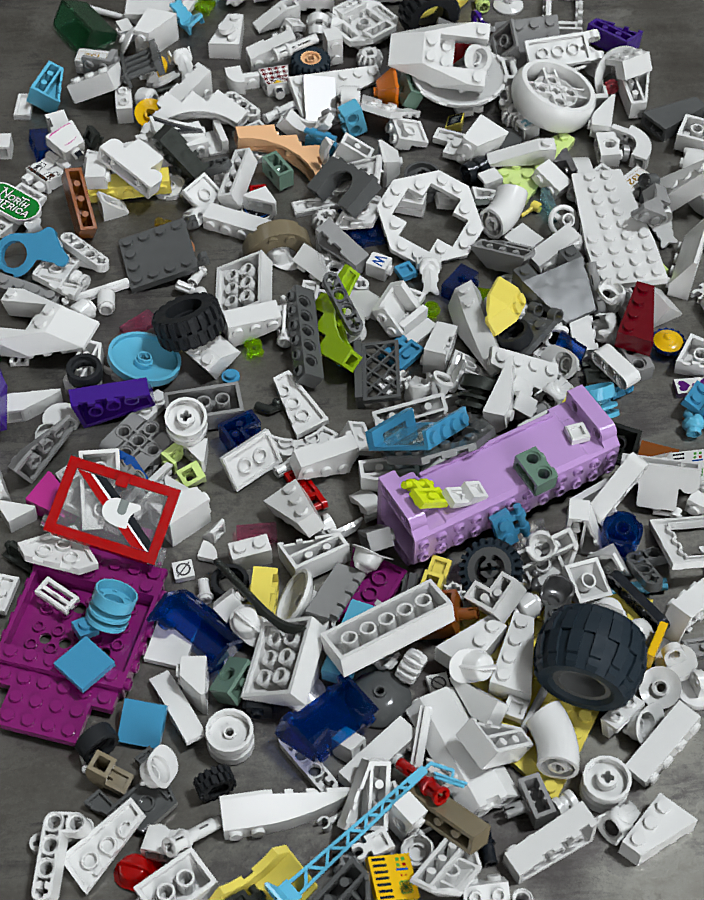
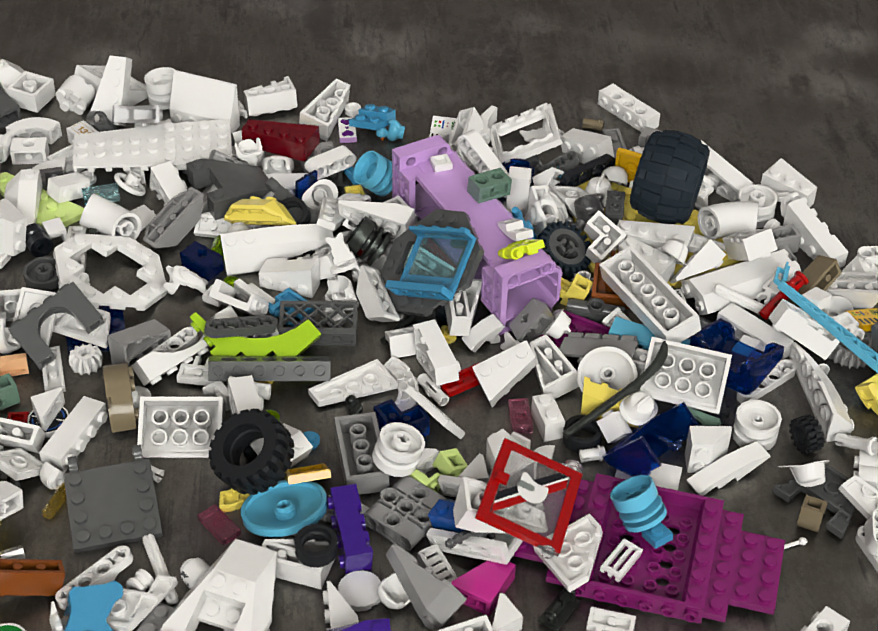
camera: 90 degrees left, 10 degrees down
dark azure tile [54,636,115,693] -> none
black tyre [75,722,119,763] -> none
white brick [97,289,115,315] -> none
dark azure tile [118,698,168,749] -> none
white axle [175,280,207,294] -> none
white brick [366,252,394,282] -> none
dark azure plate [394,261,418,281] -> none
none -> yellow tile [284,463,331,485]

